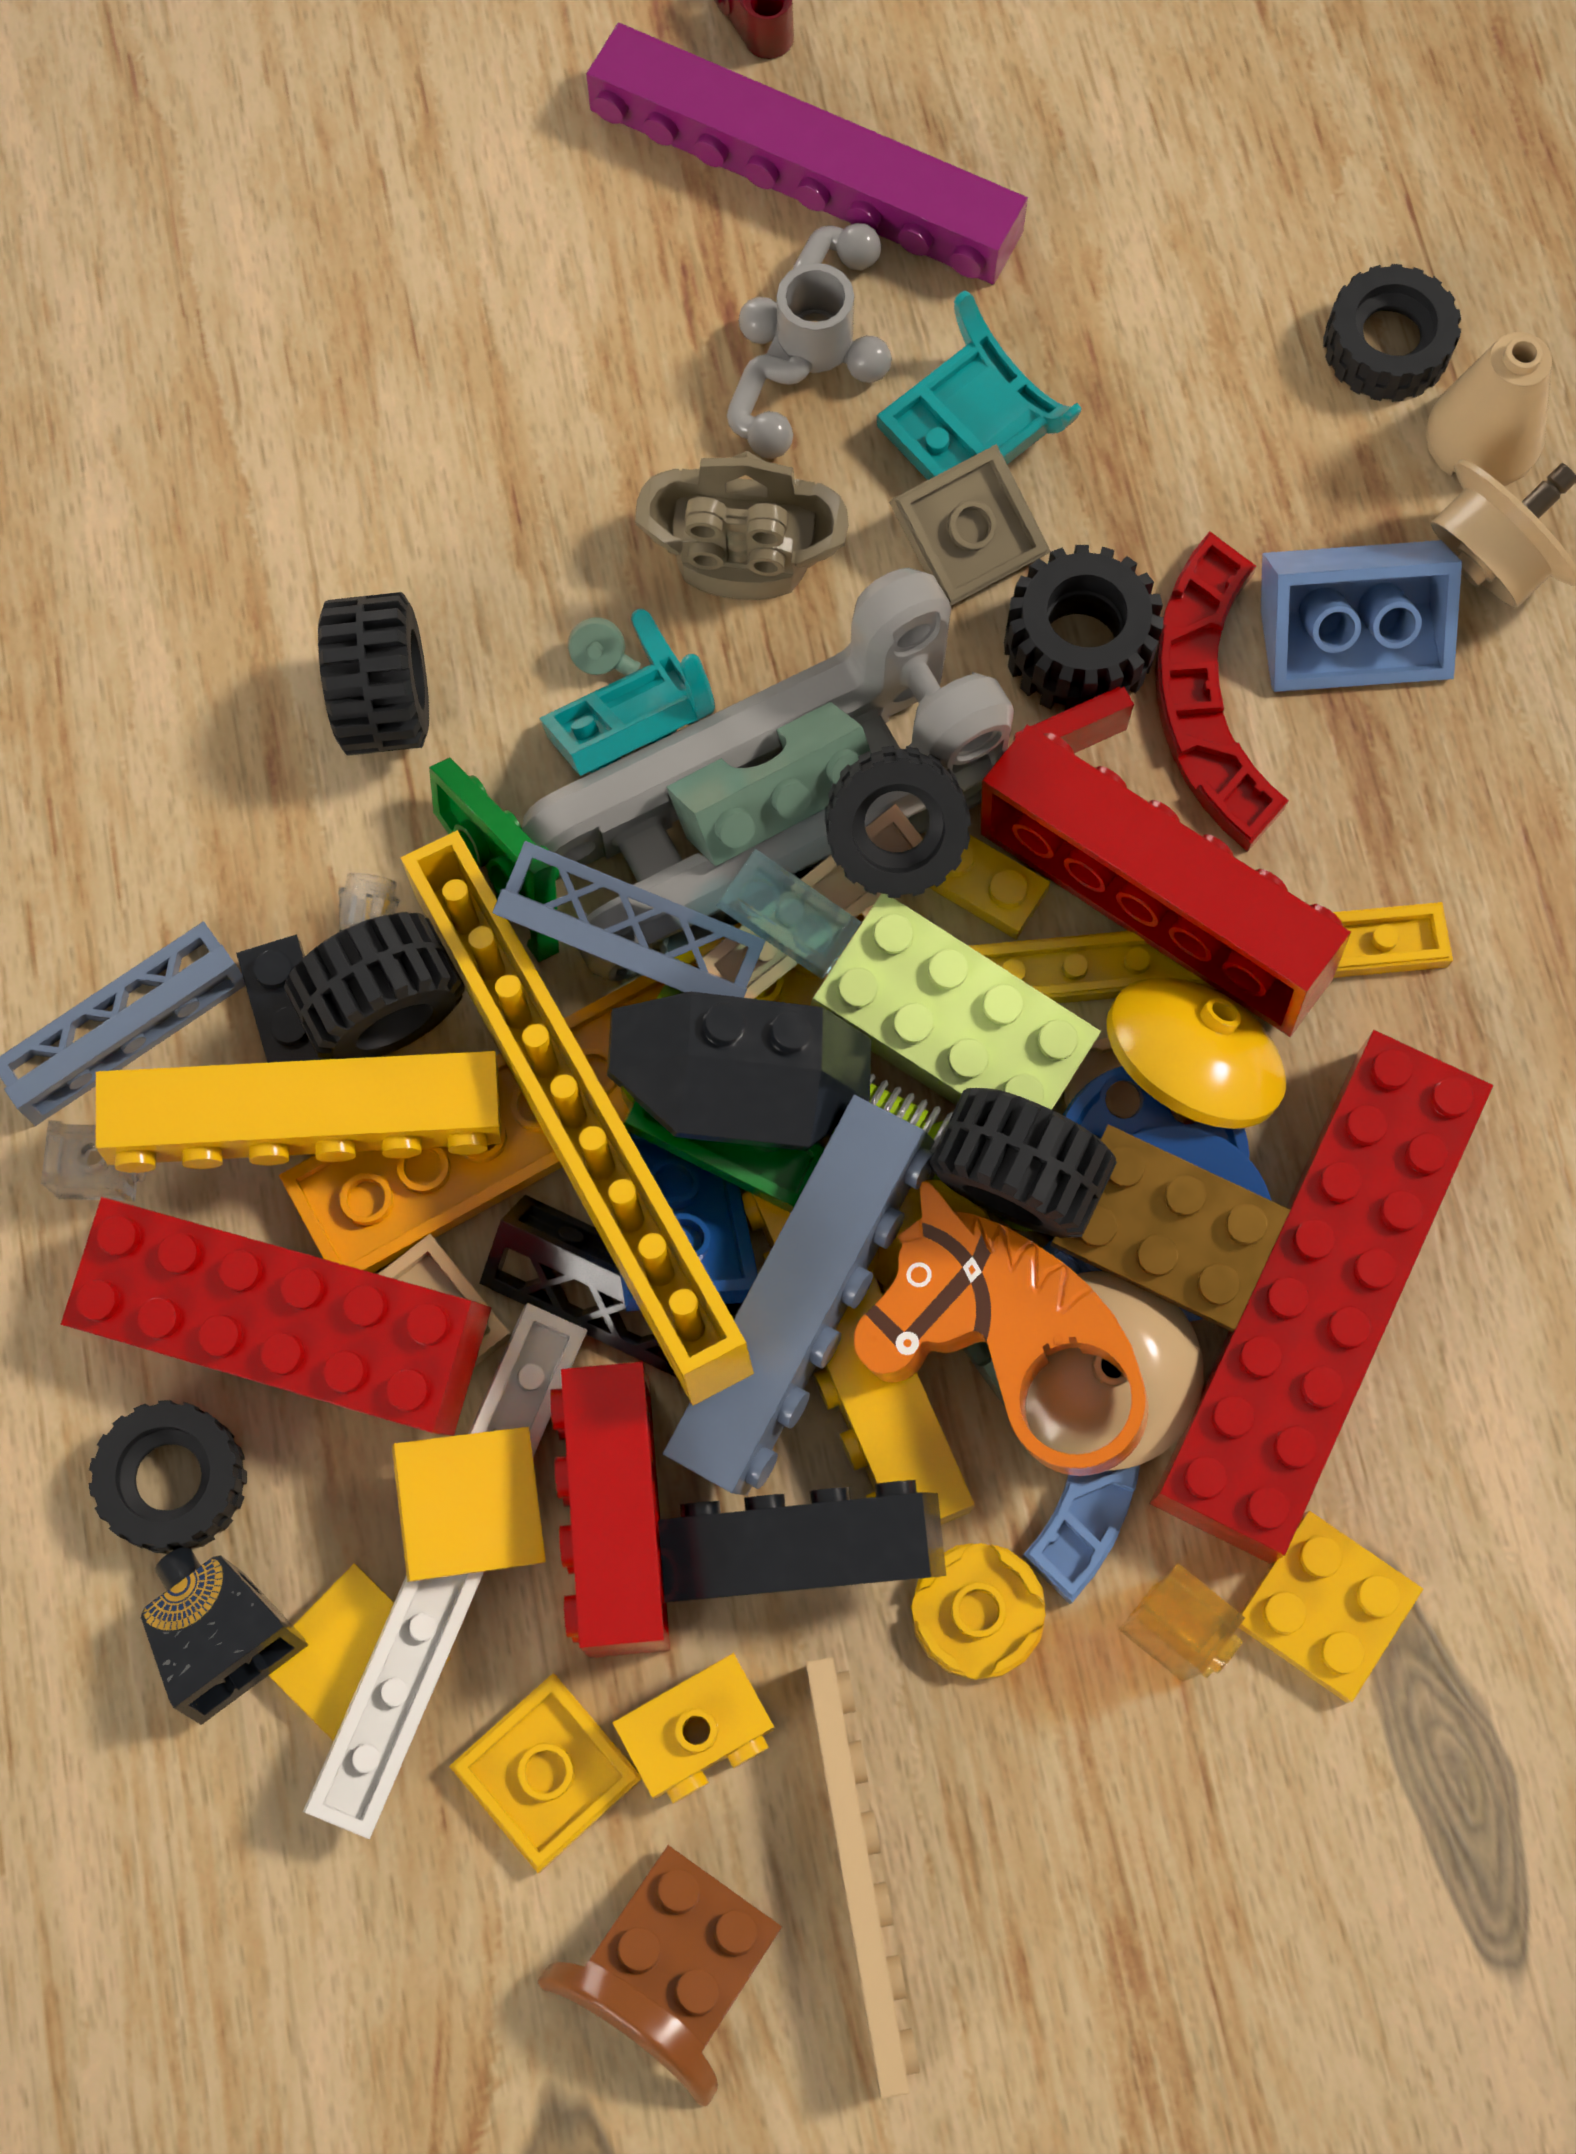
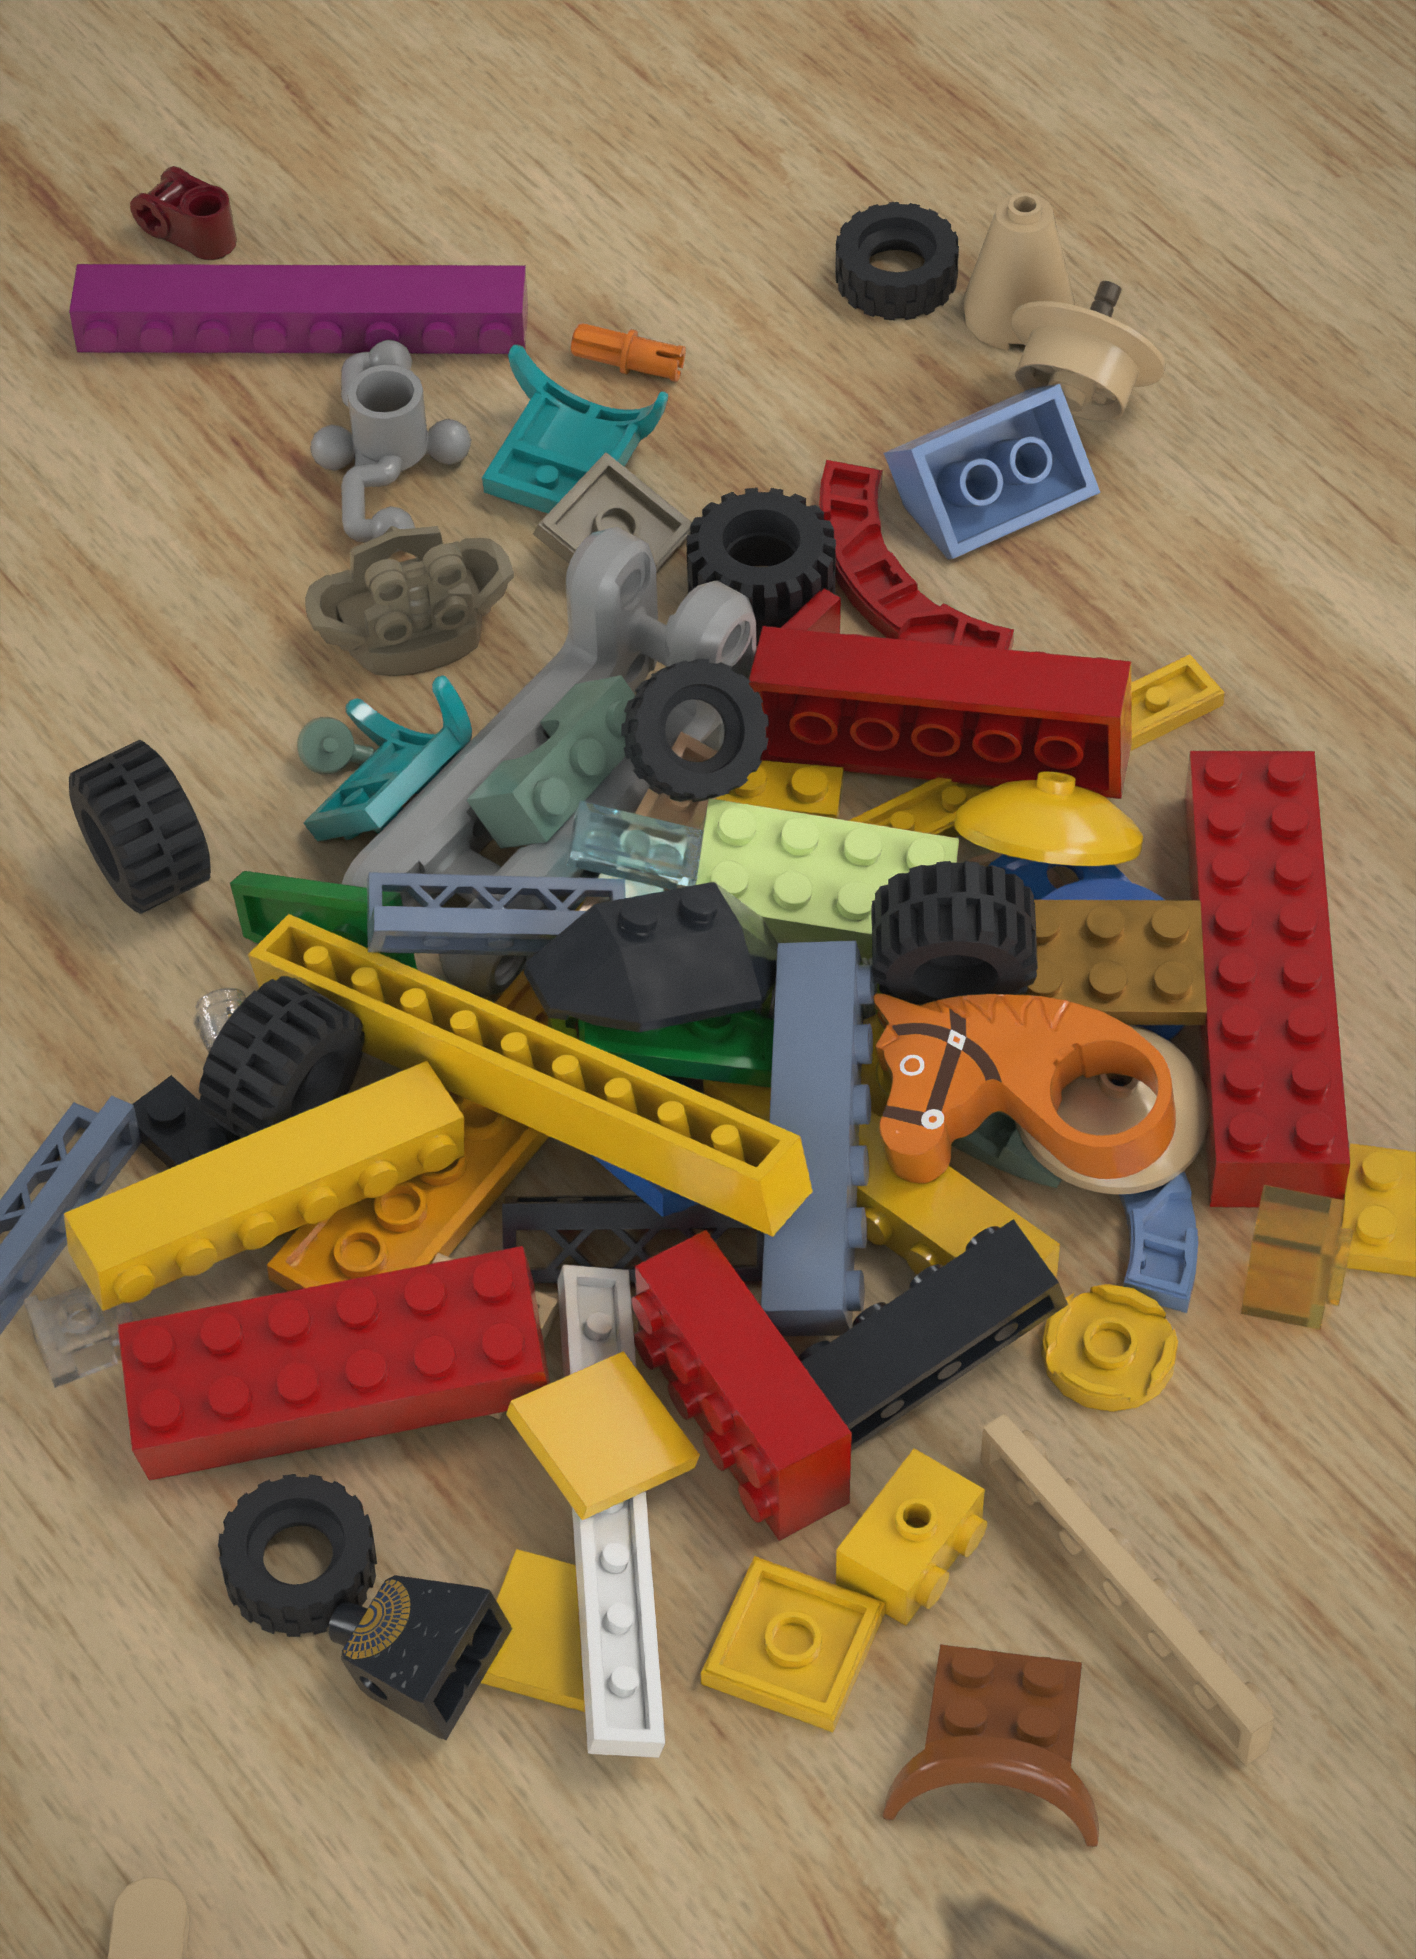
camera: 25 degrees left, 20 degrees down
none -> orange axle [571,323,686,382]

